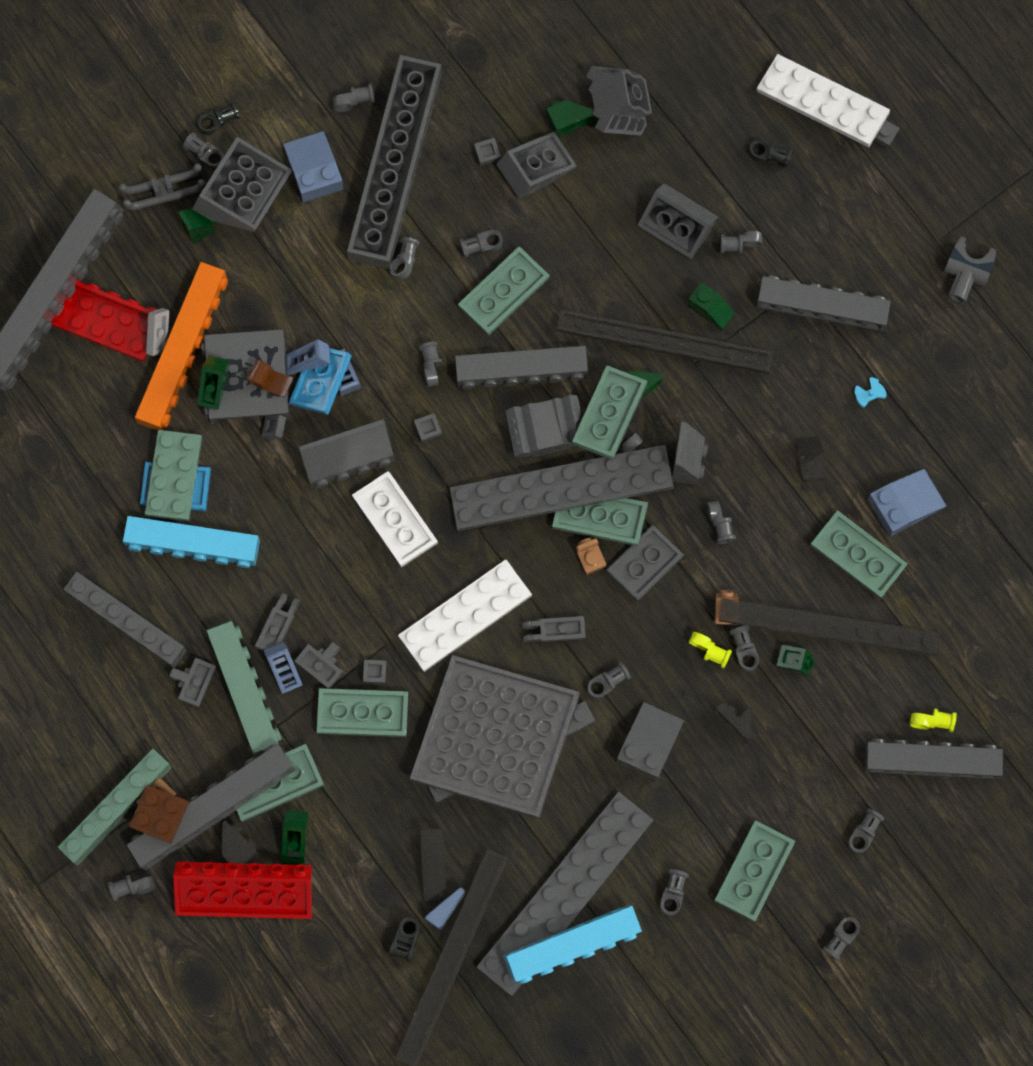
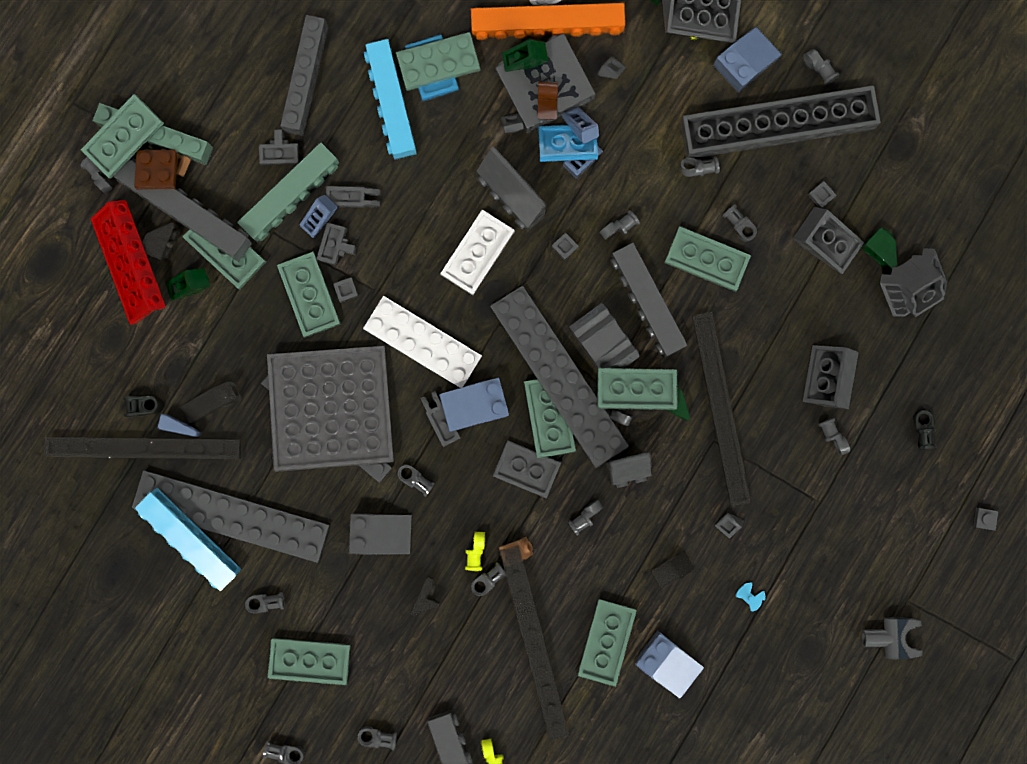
camera: 70 degrees right, 10 degrees up
medium nougat bracket [576,538,607,575] -> none
dark green slope [687,282,735,331] -> none
dark grey brick [756,276,891,332] -> none
white plate [757,54,890,147] -> none
dark green bracket [776,645,814,676] -> none
none -> sand green plate [81,94,164,178]
none -> sand blue slope [439,378,509,432]
none -> dark grey slope [598,56,626,79]
none -> dark grey slope [715,513,744,539]

